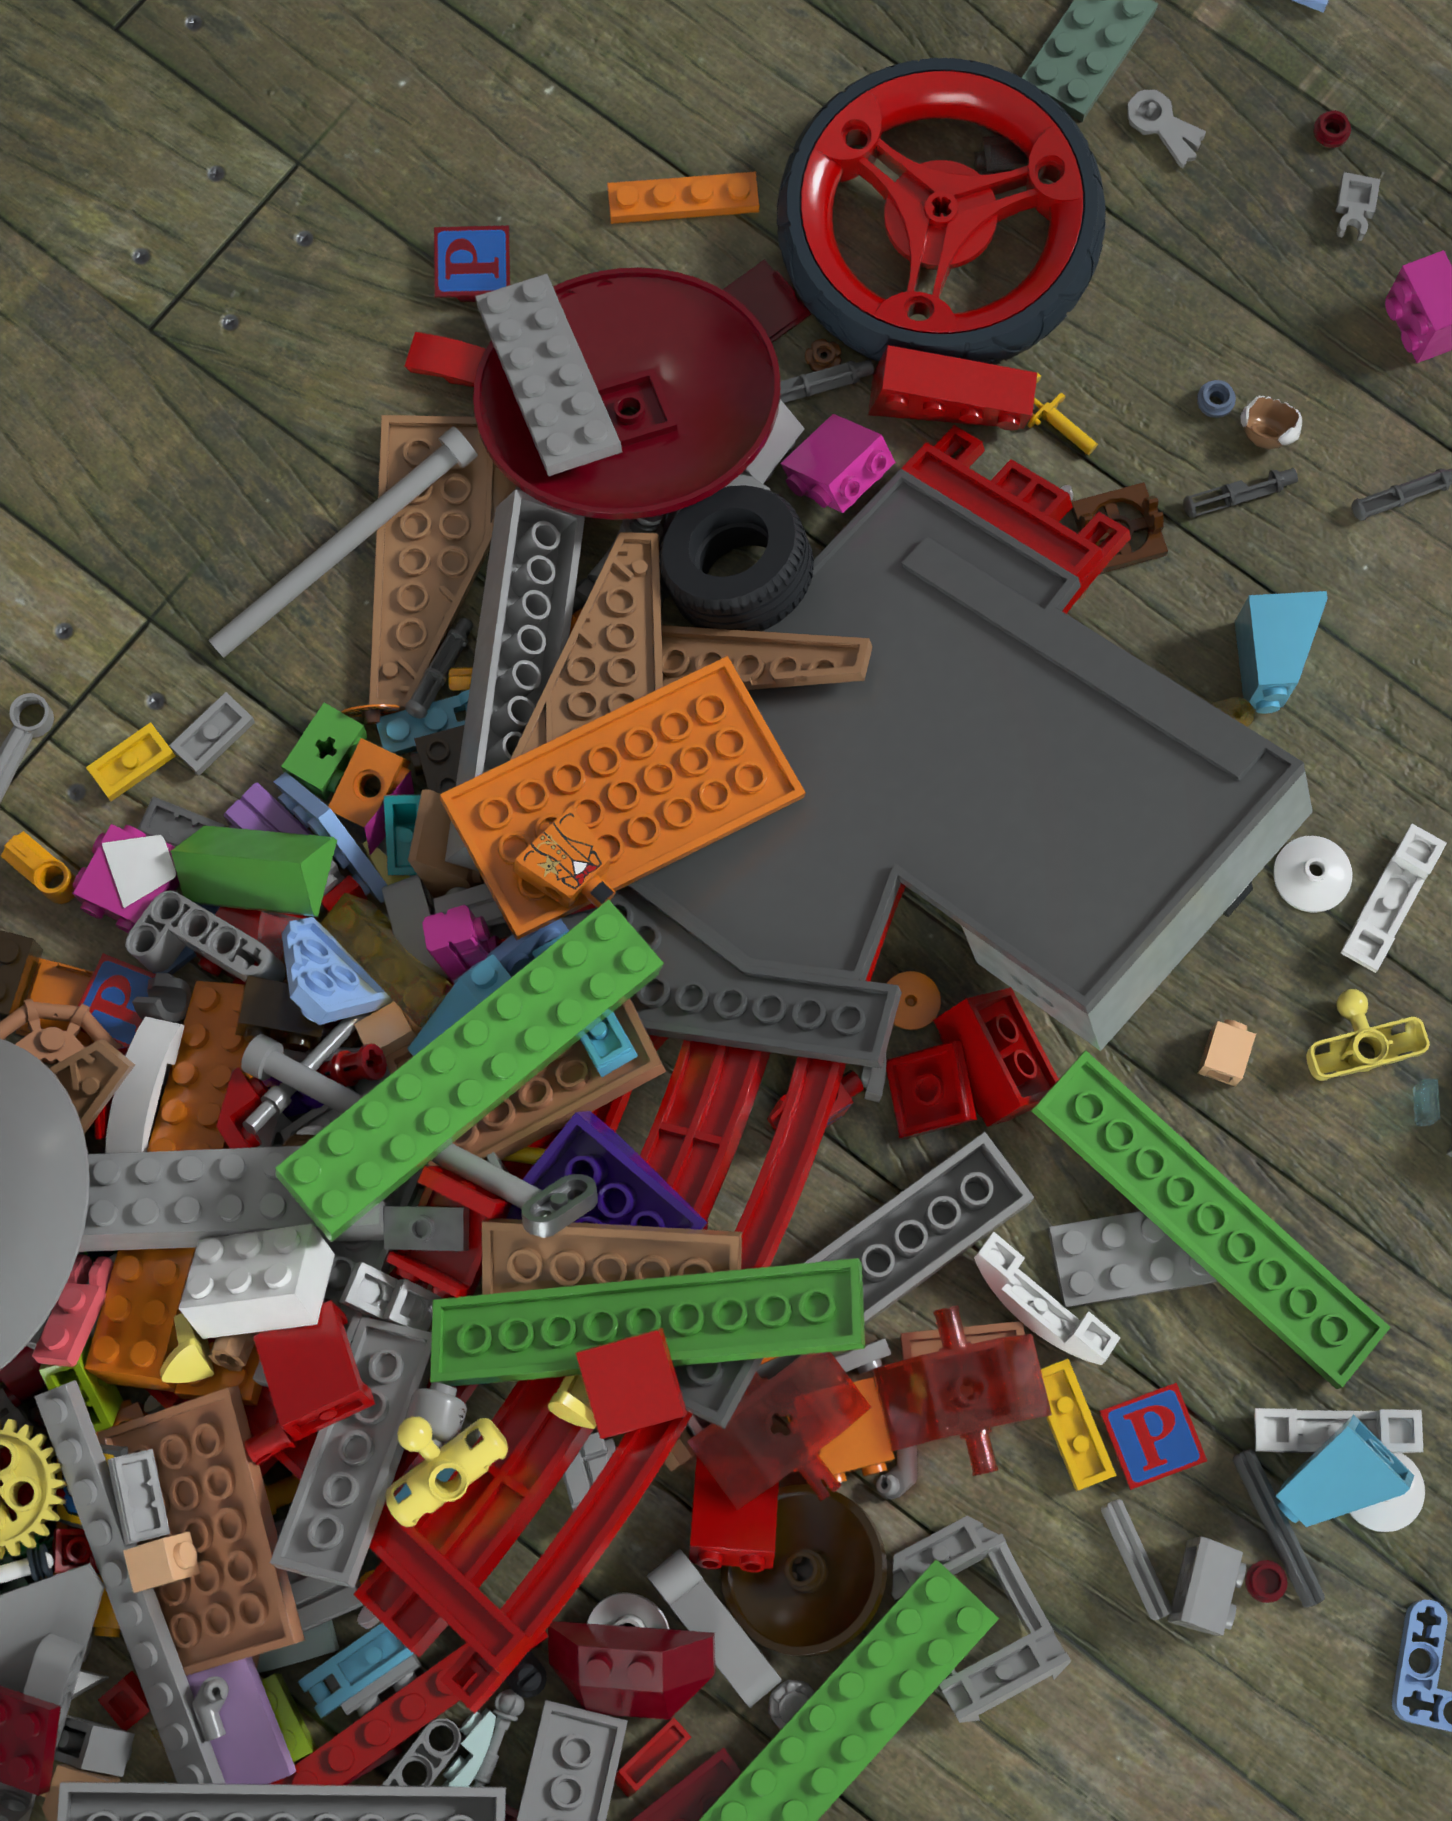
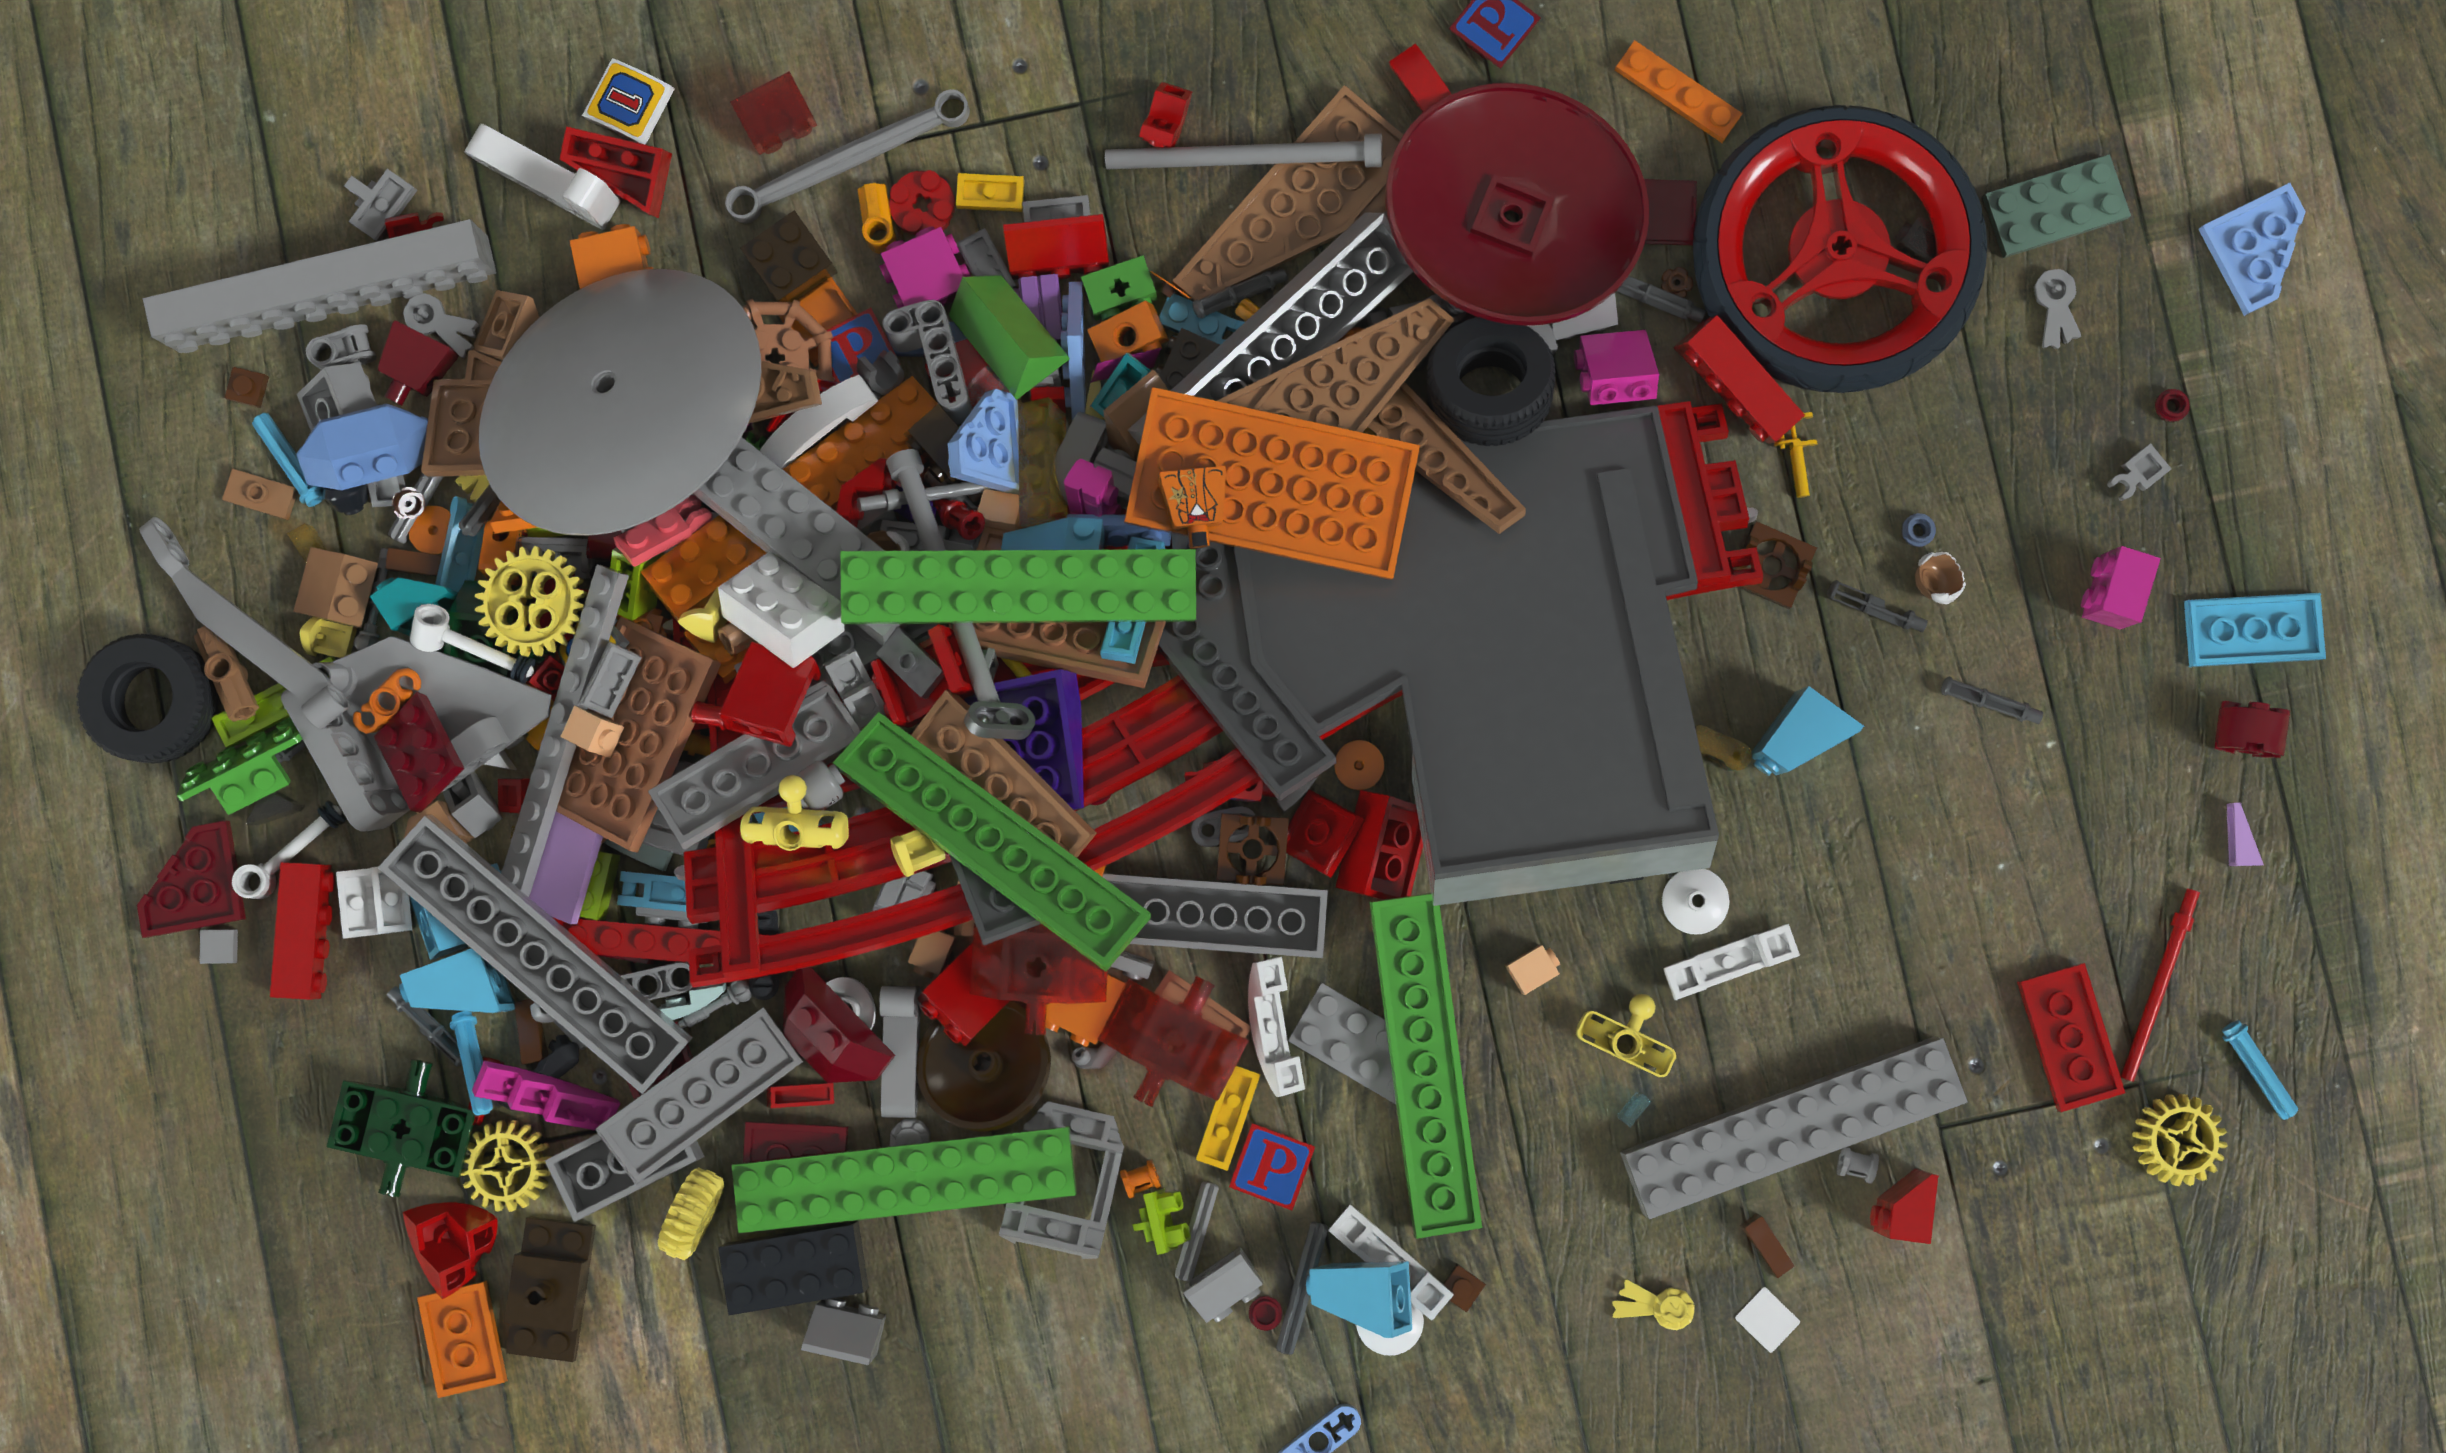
camera: 45 degrees right, 10 degrees up
white sticker [102,835,176,908] -> none
light grey arm [193,1676,229,1742] -> none
light grey plate [475,274,622,476] -> none
red tile [576,1328,687,1439] -> none
none -> red plate [889,170,956,236]
none -> medium nougat brick [908,931,957,979]
none -> red slope [1003,214,1110,280]
none -> orange bush [1120,1159,1162,1199]
none -> lime hips [1132,1188,1191,1255]
none -> red brick [1139,82,1193,147]
none -> flat silver plate [1191,806,1255,847]
none -> reddish brown piece [1216,813,1289,886]
none -> reddish brown plate [1443,1264,1486,1313]

